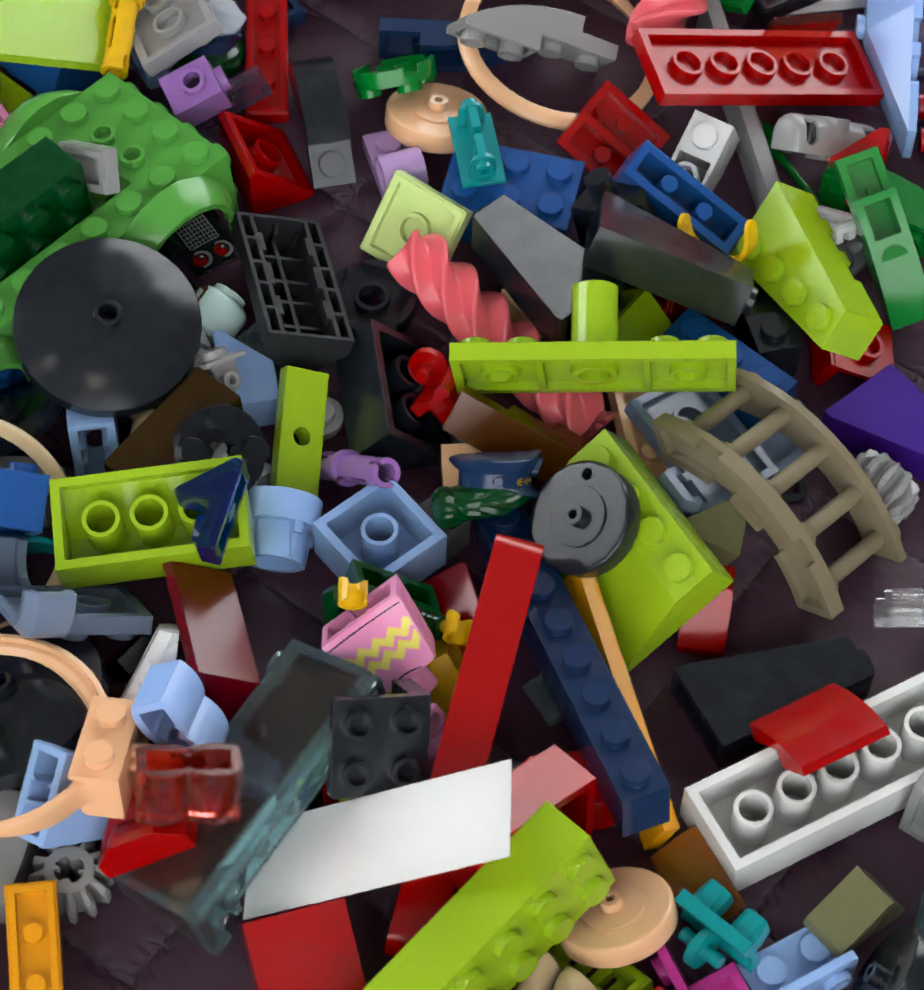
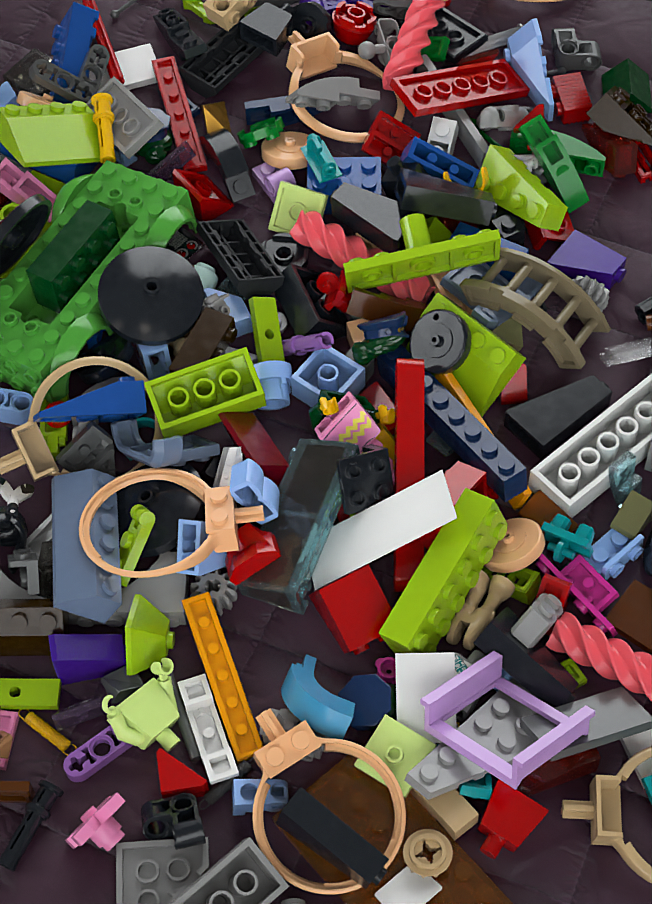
camera: 10 degrees left, 0 degrees up
light grey tile [58,140,121,195] -> none
clear red brick [134,743,243,827] -> none
medium lavender brick [158,55,233,127] -> none
black plate [172,403,270,490] -> none
clear blue slope [174,457,250,566] -> none
red slope [749,683,890,776] -> none
none -> pearl gold slope [201,101,232,134]
none -> clear light blue slope [609,450,643,508]

